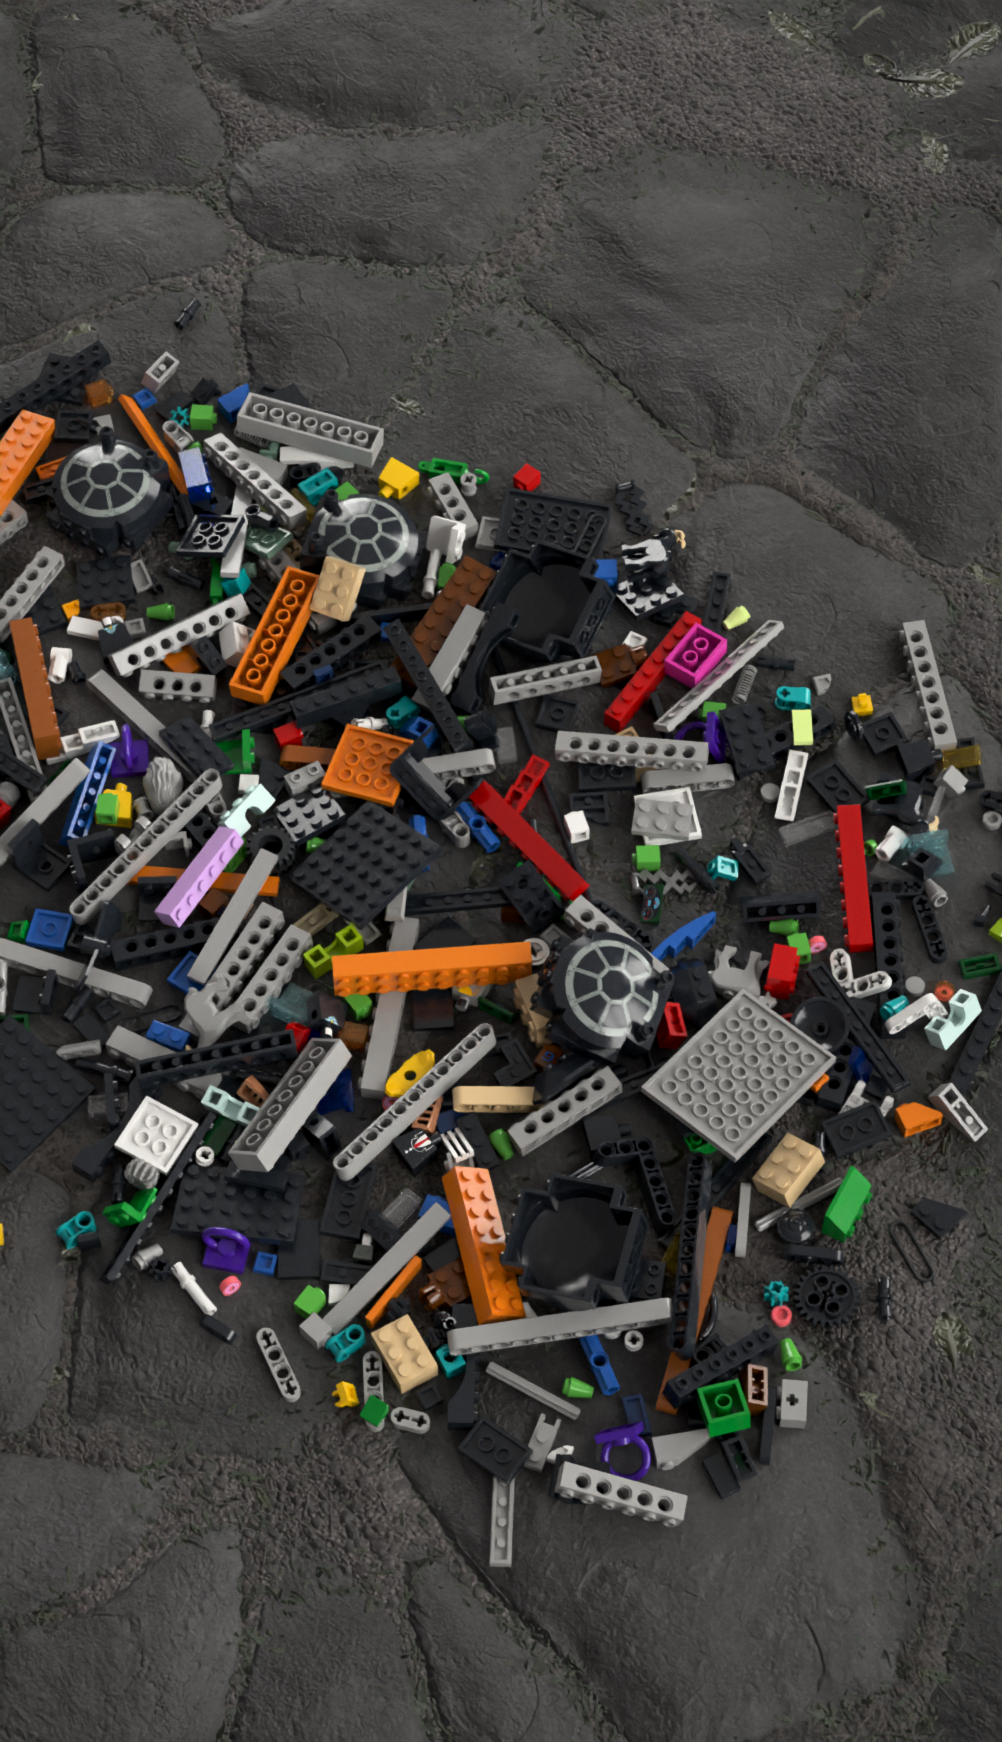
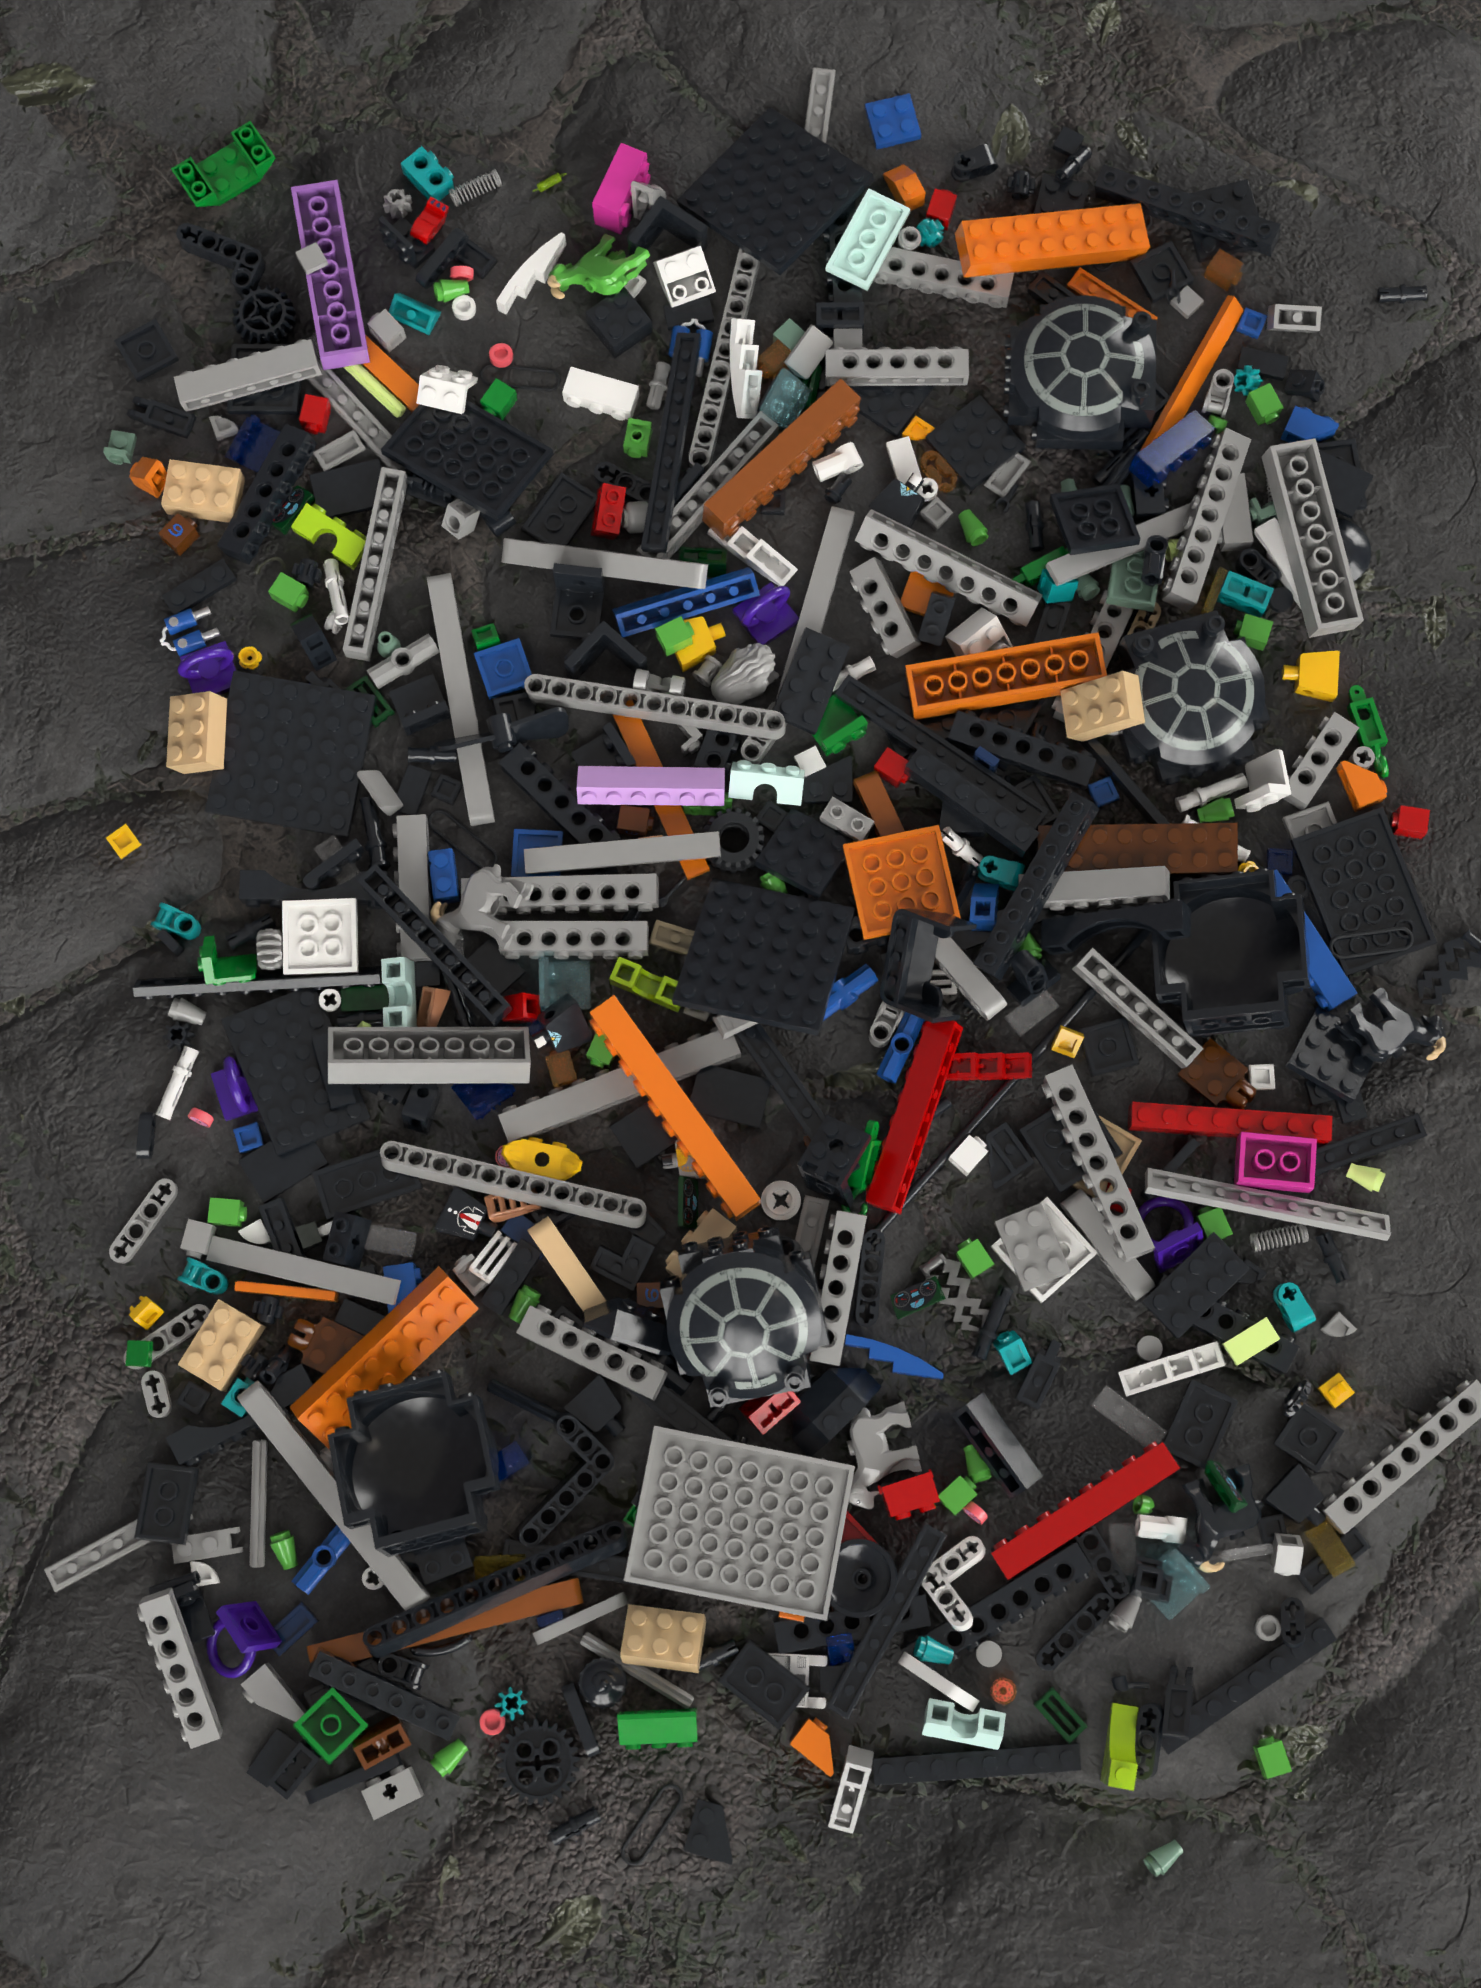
camera: 60 degrees right, 20 degrees up
none -> yellow plate [1051,1025,1084,1058]
none -> orange slope [1336,761,1387,812]

